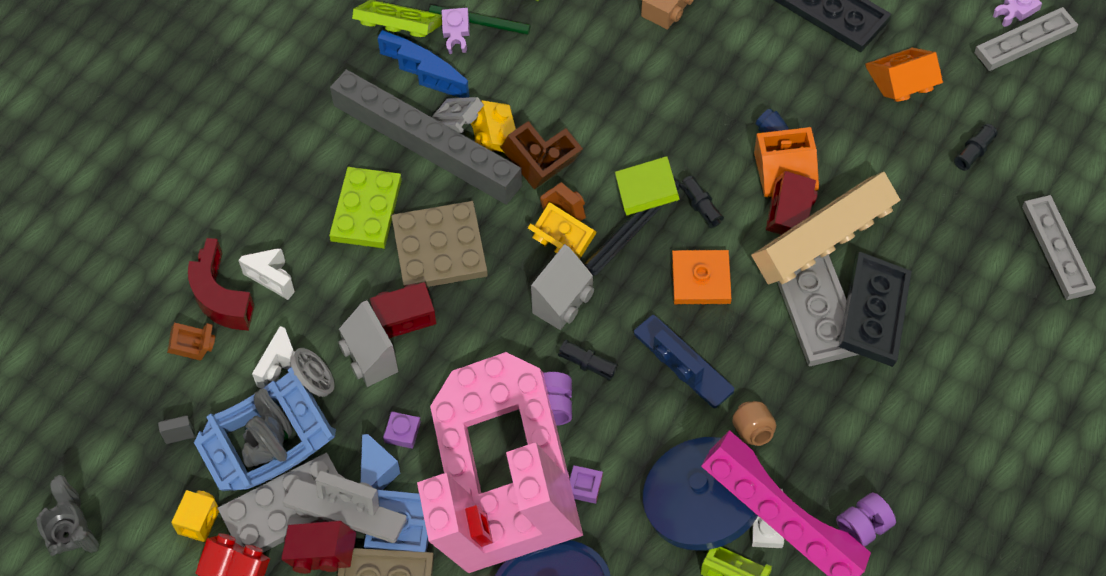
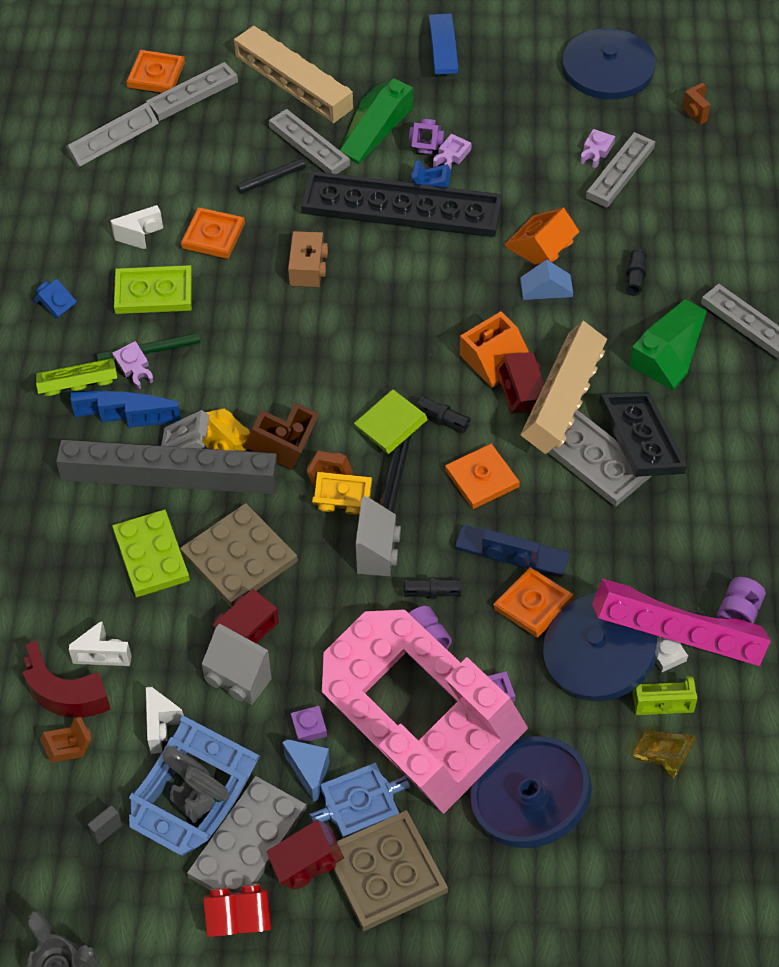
camera: 30 degrees left, 5 degrees down
yellow brick [171,490,219,542] -> none
light grey bracket [283,471,407,543] -> none
light grey wheel [290,348,334,397] -> none
red tile [465,505,493,547] -> none
medium nougat head [732,401,777,446] -> none
dark blue cone [755,108,790,133] -> none
none -> orange plate [493,567,574,638]
none -> medium blue slope [520,260,573,300]
none -> green wedge [629,299,707,391]

